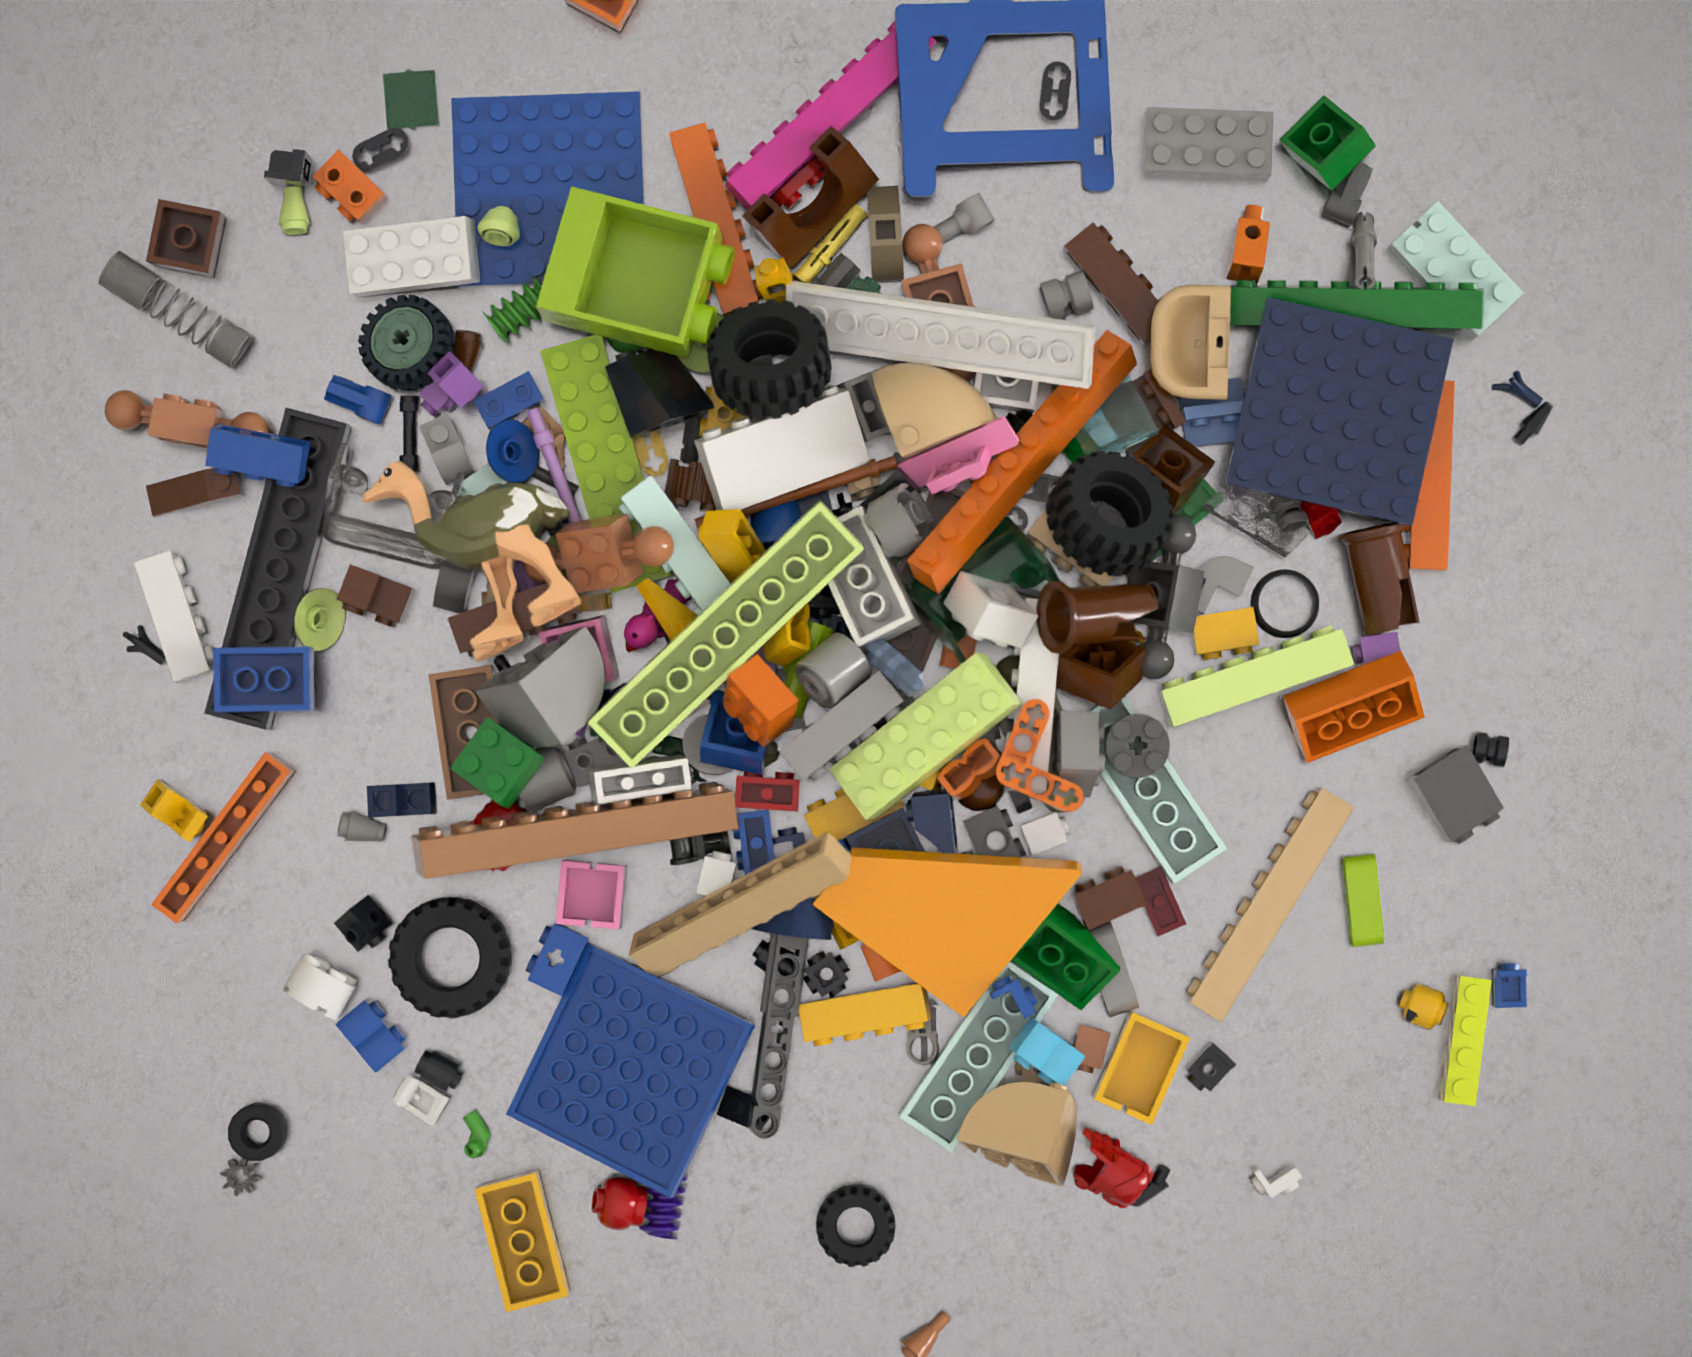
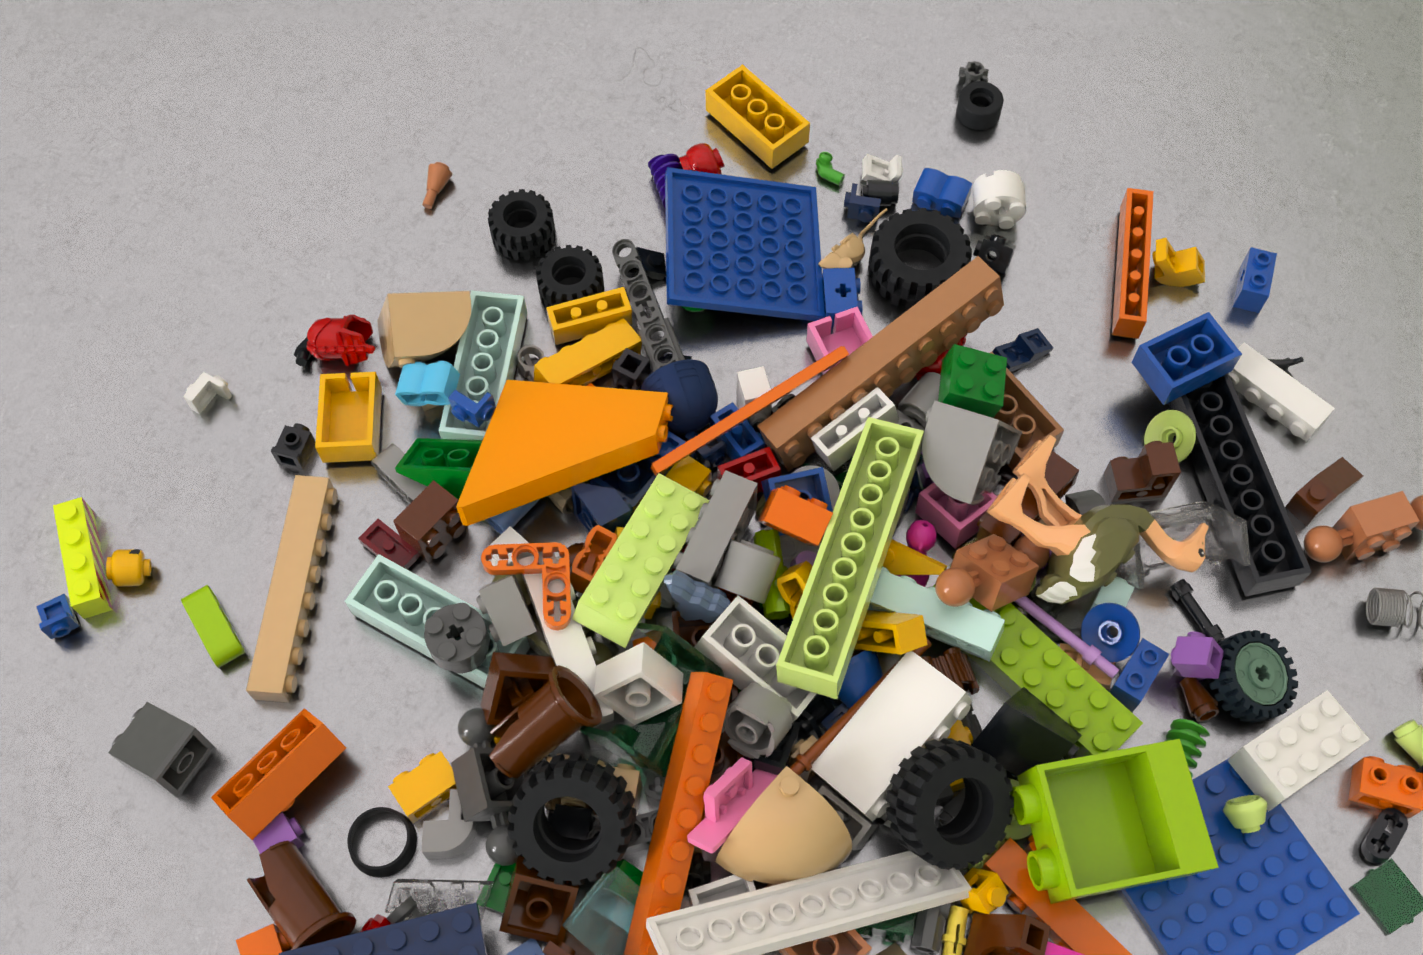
camera: 155 degrees right, 25 degrees down
blue brick [205,424,310,486] -> none
blue piece [324,375,392,425] -> none
light grey cone [337,810,385,842] -> none
light grey brick [419,413,476,486] -> none
tan brick [629,831,852,977] -> none
clear yellow beam [632,430,669,477] -> none
dark grey brick [963,805,1026,857] -> none
nougat brick [1073,1023,1111,1073] -> none
yellowish green brick [1157,625,1354,727] -> none
black wheel [1472,732,1509,767] -> none
none -> black tyre [536,245,604,307]
none -> yellow brick [546,287,632,345]
none -> orange tile [651,346,849,476]
none -> tan animal [818,208,888,269]
none -> dark blue bracket [844,183,881,222]
none -> blue brick [1233,247,1277,313]

